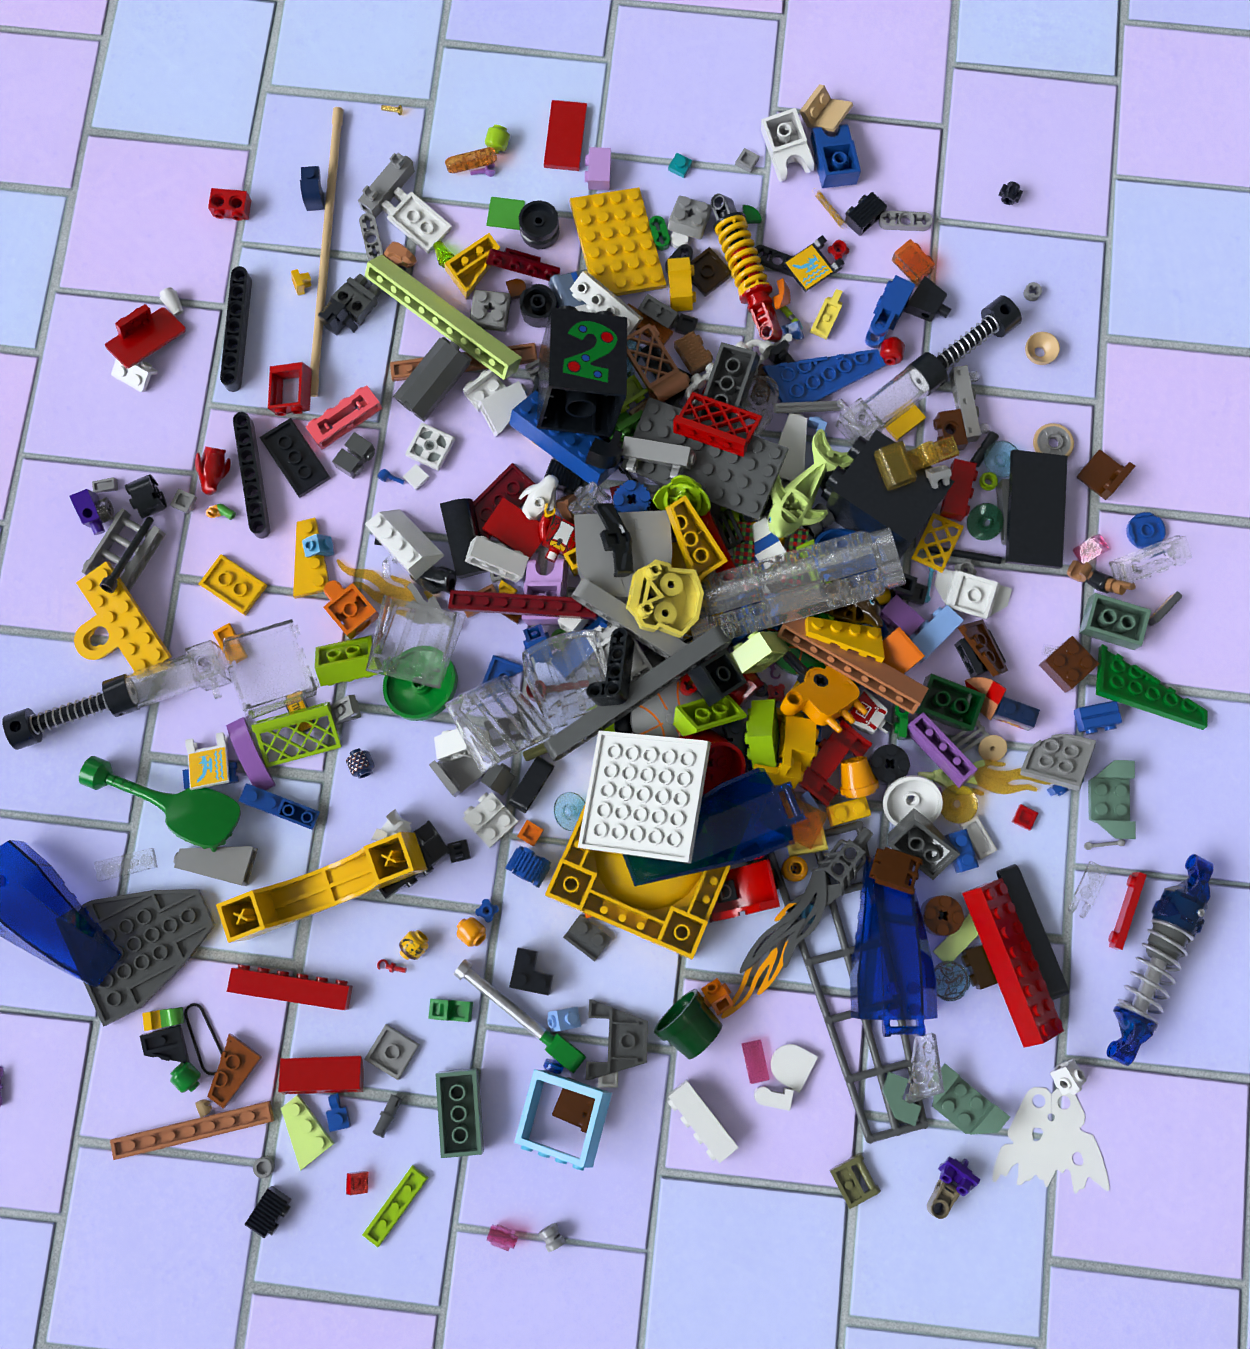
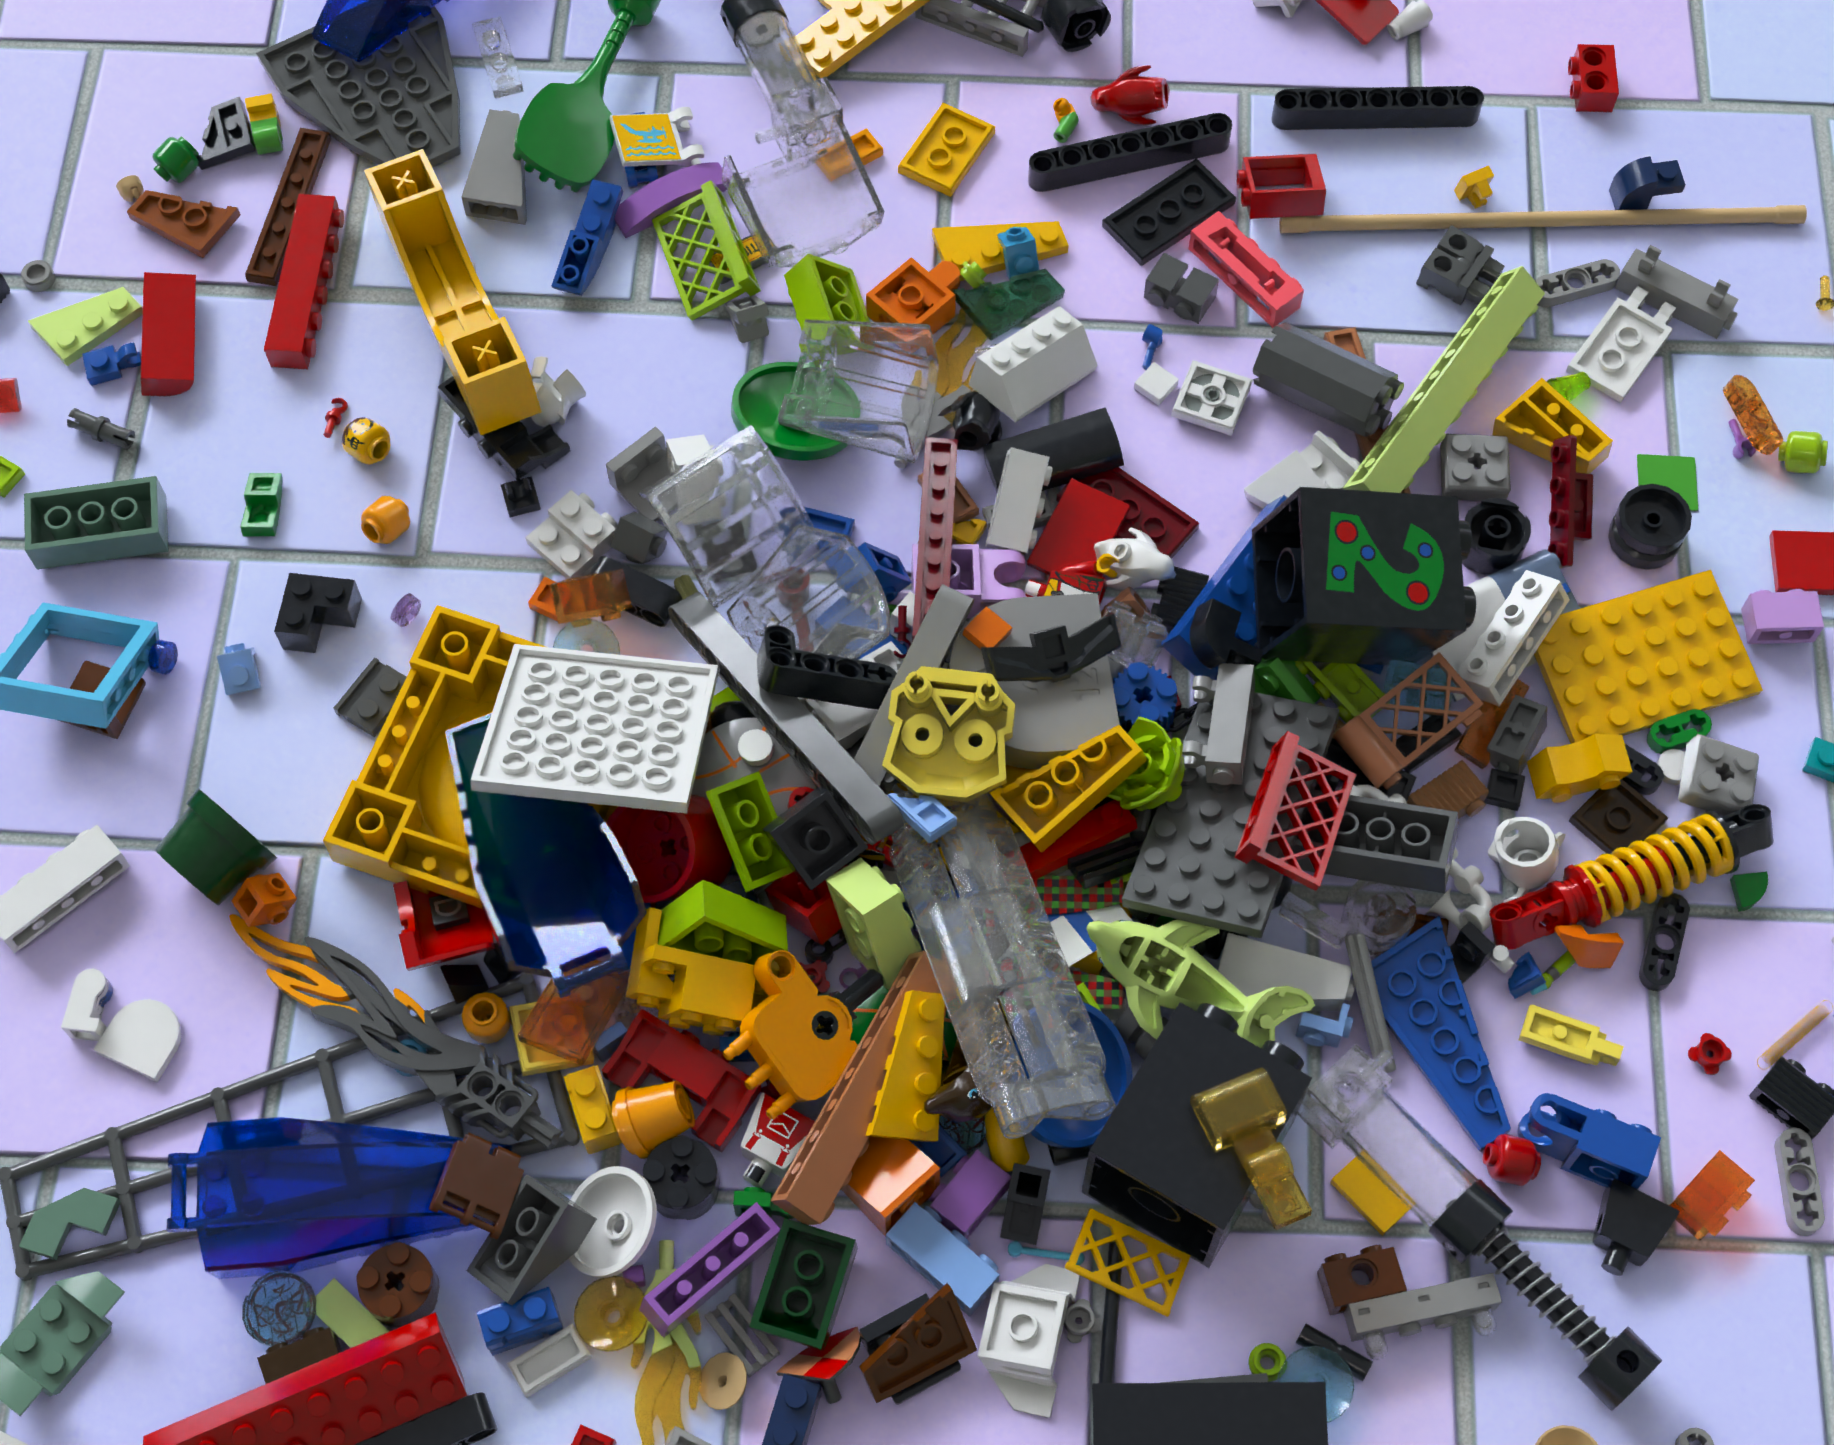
camera: 85 degrees right, 15 degrees down
nougat tile [110,1101,274,1160] -> none
light grey tile [170,488,197,514] -> none
black piece [184,1003,223,1075] -> none
black piece [318,298,358,336] -> none
dark blue head [346,748,375,779] -> none
light grey tile [364,1024,420,1080] -> none
nougat rock [384,241,417,268] -> none
piece [453,959,587,1073] -> none
blue plate [475,899,499,923] -> none
blue brick [505,845,552,888] -> none
reddish brown tile [506,279,526,301] -> none
dark grey wing [585,999,648,1080] -> none
white tile [598,1072,618,1088] -> none
clear pink tile [741,1039,770,1084] -> none
flag [783,235,845,292] -> none
clear wing [905,1032,944,1104] -> none
light grey tile [925,465,952,489] -> none
red brick [939,458,978,522] -> none
clear green dish [967,503,1004,541] -> none
none -> reddish brown tile [245,128,331,286]
none -> clear purple tile [390,593,421,627]
none -> clear orange brick [549,568,632,627]
none -> white tile [738,729,774,766]
none -> light blue tile [887,793,957,844]
none -> dark red hand [894,605,911,659]
none -> clear green wing [953,269,1065,341]
none -> lime plate [960,261,987,290]
none -> orange tile [962,606,1013,650]
none -> white piece [1487,817,1566,903]

